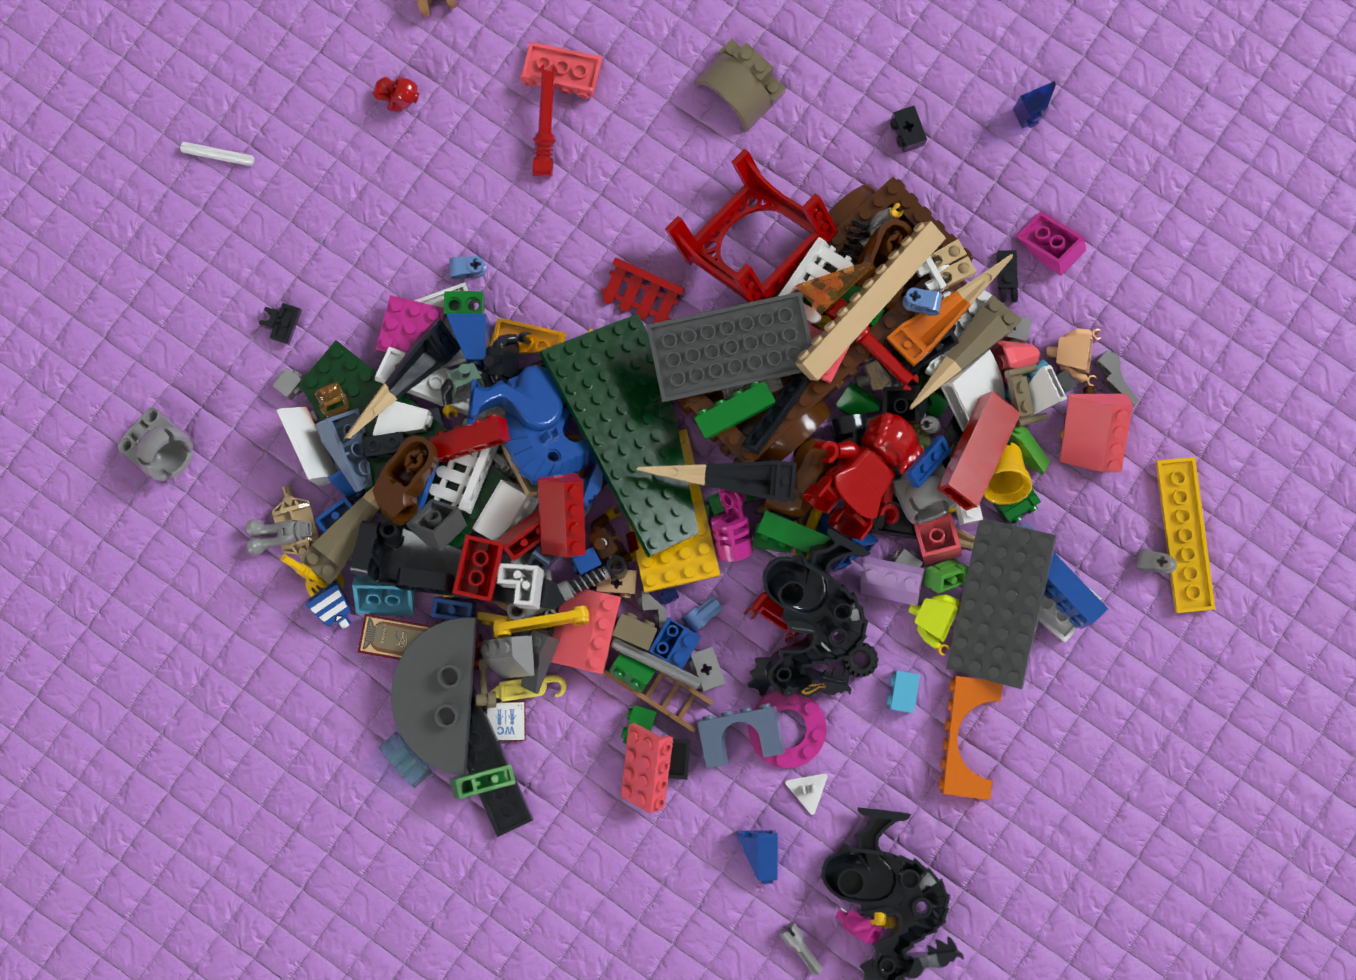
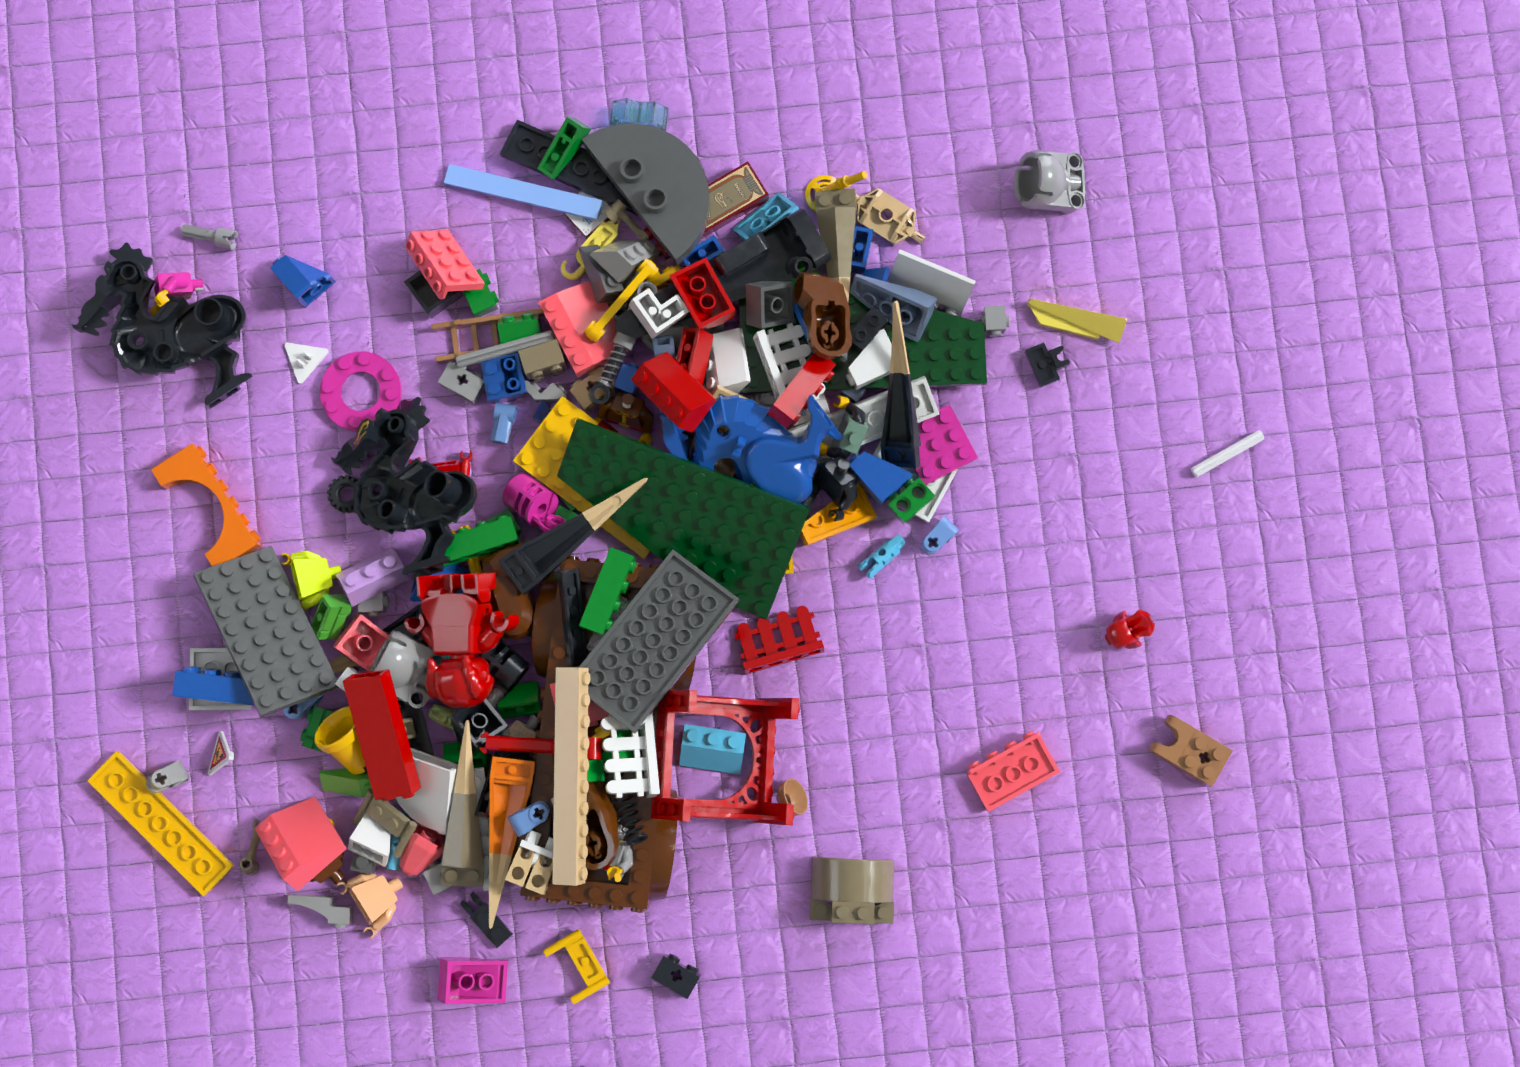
camera: 140 degrees right, 0 degrees up
light grey piece [246,519,312,556] -> none
blue torso [306,580,351,629] -> none
clear orange piece [315,382,349,418] -> none
red piece [532,64,558,177] -> none
sand blue arch [697,703,786,769] -> none
clear orange wing [795,261,873,314] -> none
medium azure brick [886,670,920,713] -> none
blue plate [905,436,951,488] -> none
light grey hinge [921,416,942,434] -> none
none -> white piece [208,731,234,776]
none -> dark tan brick [240,819,260,876]
none -> light blue tile [444,164,603,221]
none -> yellow plate [543,928,610,1005]
none -> medium azure slope [679,724,746,775]
none -> medium nougat piece [776,778,808,816]
none -> medium azure hinge [858,534,906,579]
none -> light yellow wedge [1027,299,1127,343]

